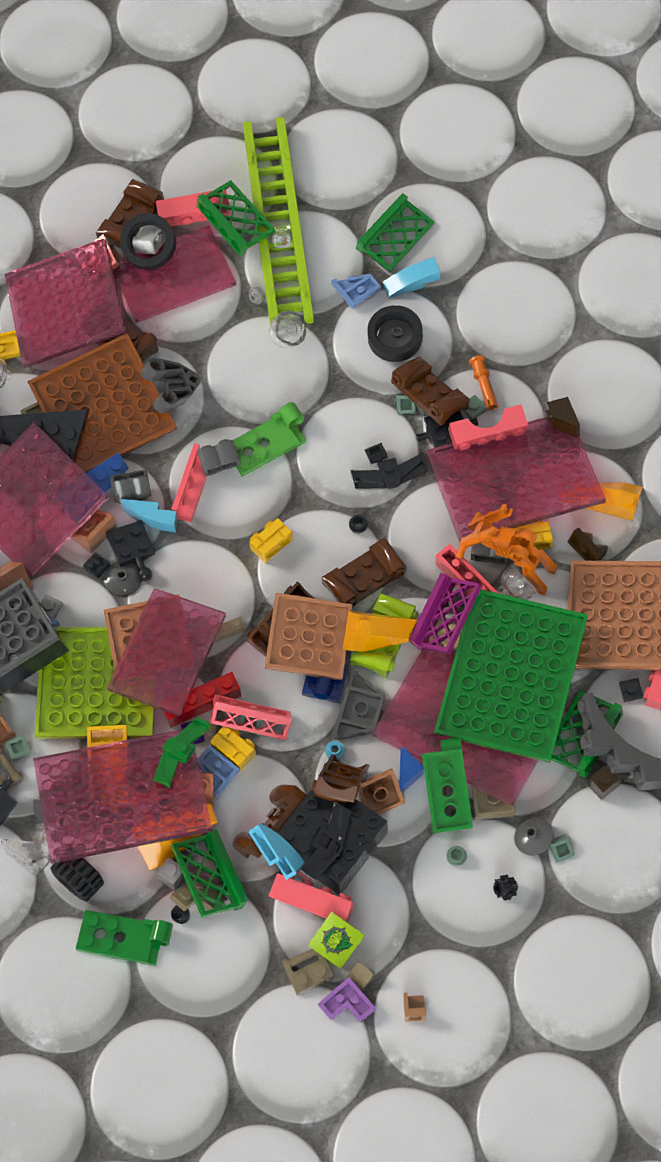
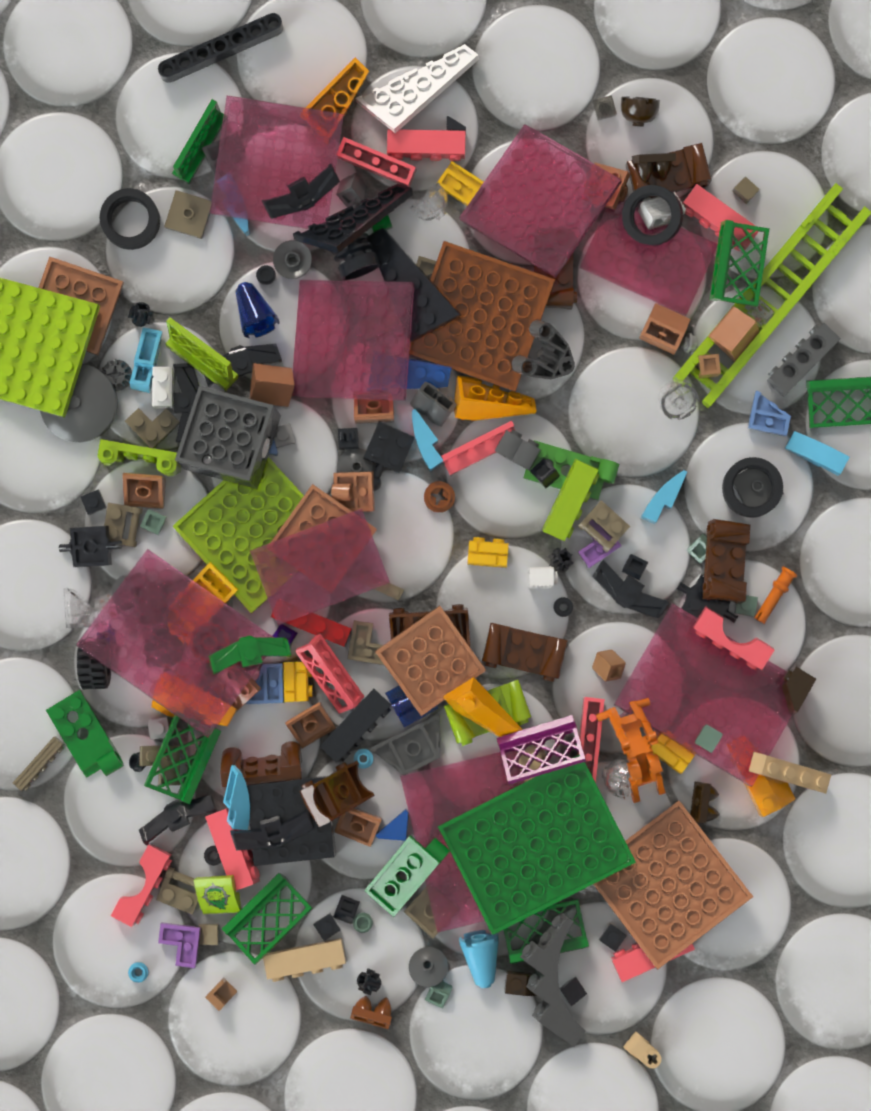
camera: 45 degrees right, 20 degrees up
none -> dark tan piece [13,736,65,791]
none -> coral arch [111,844,172,927]
none -> medium azure plate [128,962,149,983]
none -> black plate [139,795,217,846]
none -> black plate [204,846,221,866]
none -> green fence [222,873,313,965]
none -> tan brick [263,938,347,982]
none -> nougat slope [285,702,336,749]
none -> black plate [313,913,341,941]
none -> black brick [319,688,392,763]
none -> nougat plate [331,472,375,512]
none -> black slope [333,895,360,924]
none -> dark tan plate [348,620,384,665]
none -> dark orange tile [350,996,392,1029]
none -> dark orange gear [424,481,455,513]
none -> light orange wedge [454,375,537,421]
none -> medium azure cone [459,930,499,988]
none -> white brick [528,567,558,589]
none -> black slope [530,458,560,488]
none -> lime brick [542,458,599,541]
none -> black gear [548,548,574,572]
none -> black slope [560,977,587,1006]
none -> dark tan plate [577,500,631,553]
none -> medium lavender plate [578,520,621,568]
none -> medium nougat panel [592,650,626,682]
none -> clear smoke plate [593,95,617,120]
none -> dark brown cylinder [621,96,660,127]
none -> dark brown tile [632,153,676,183]
none -> nougat slope [639,303,691,355]
none -> medium azure slope [640,470,687,524]
none -> sand green slope [694,724,723,753]
none -> medium nougat panel [698,354,721,379]
none -> nougat slope [708,307,760,362]
none -> dark tan slope [732,176,760,204]
none -> tan brick [749,752,831,794]
none -> dark grey brick [767,323,841,397]

